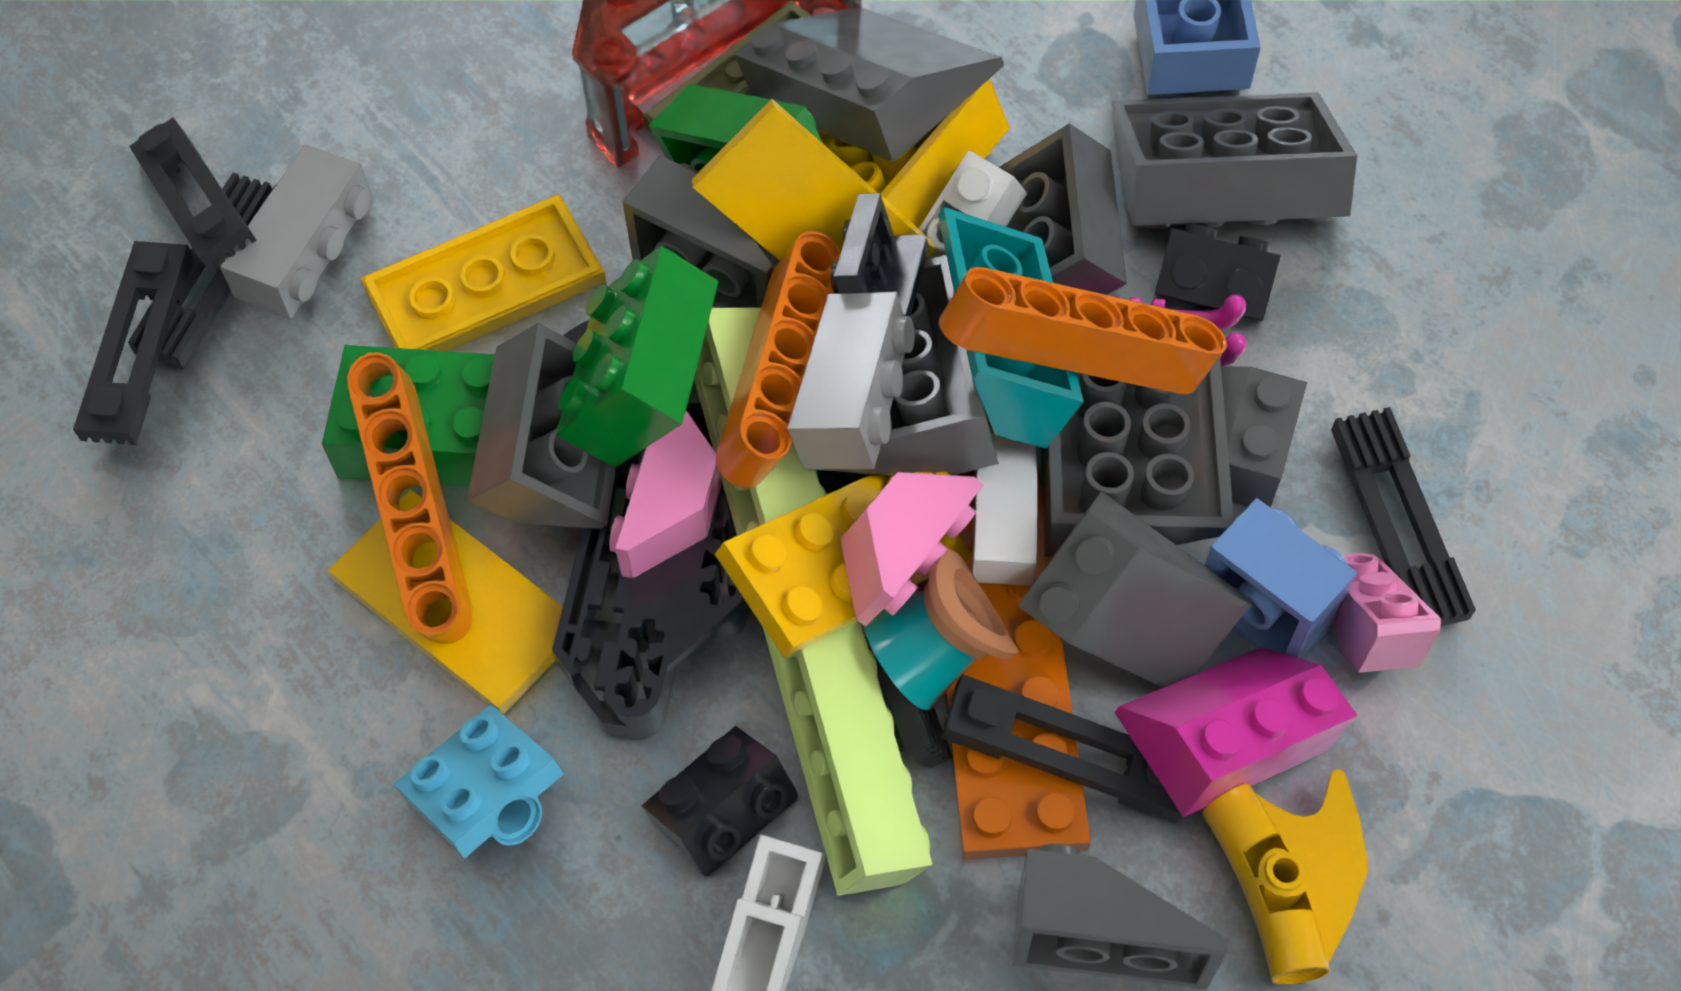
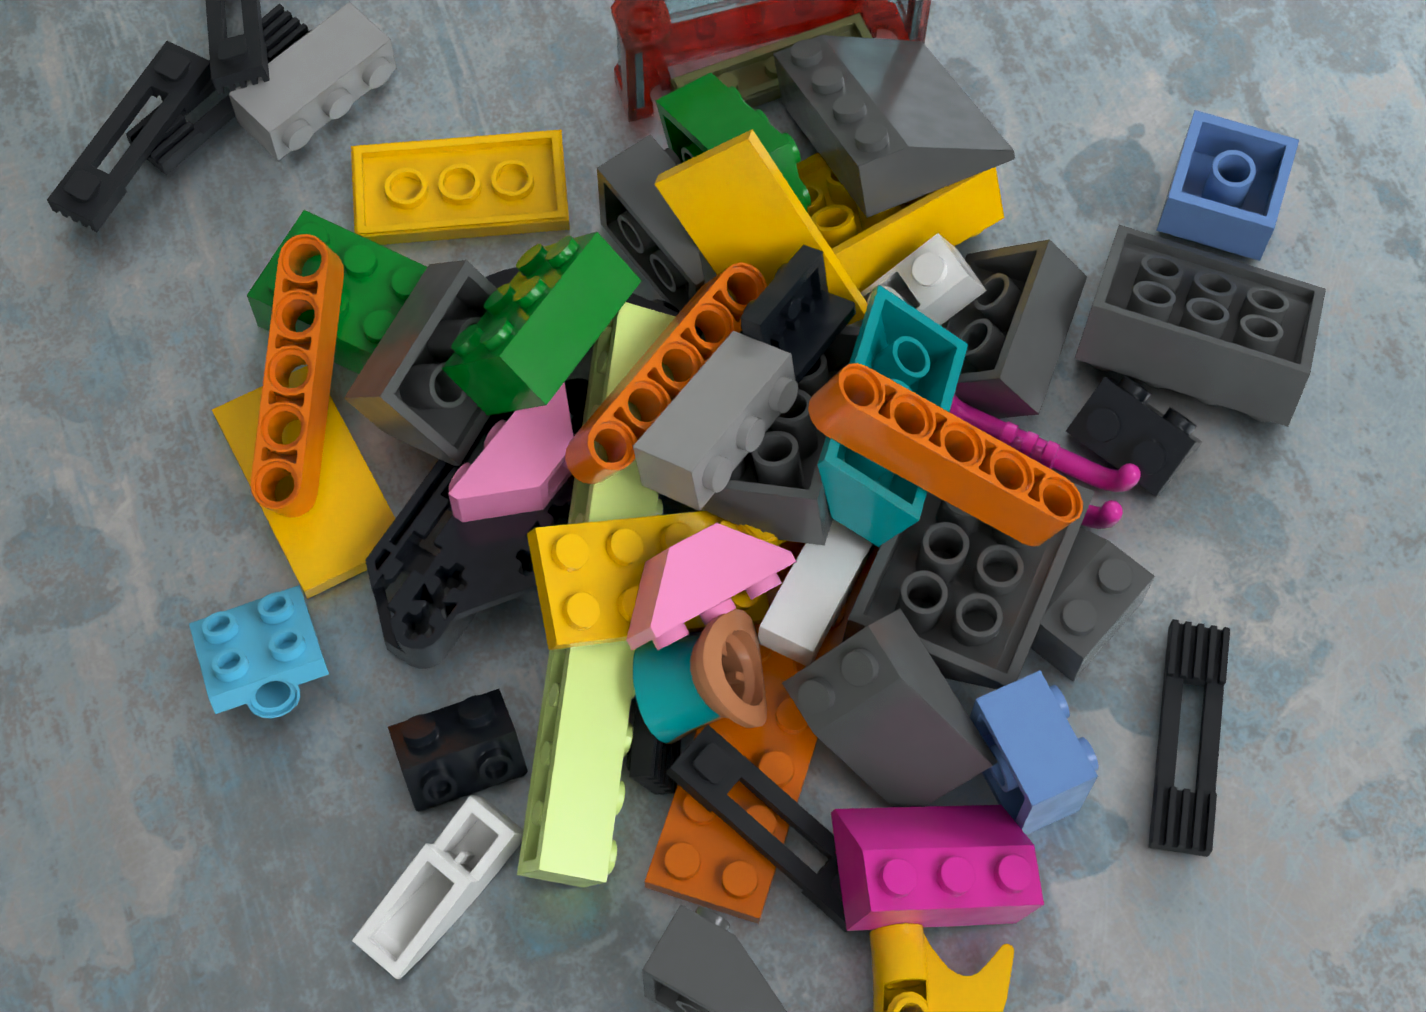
camera: 20 degrees right, 5 degrees up
bright pink slope [1333,553,1441,673] -> none

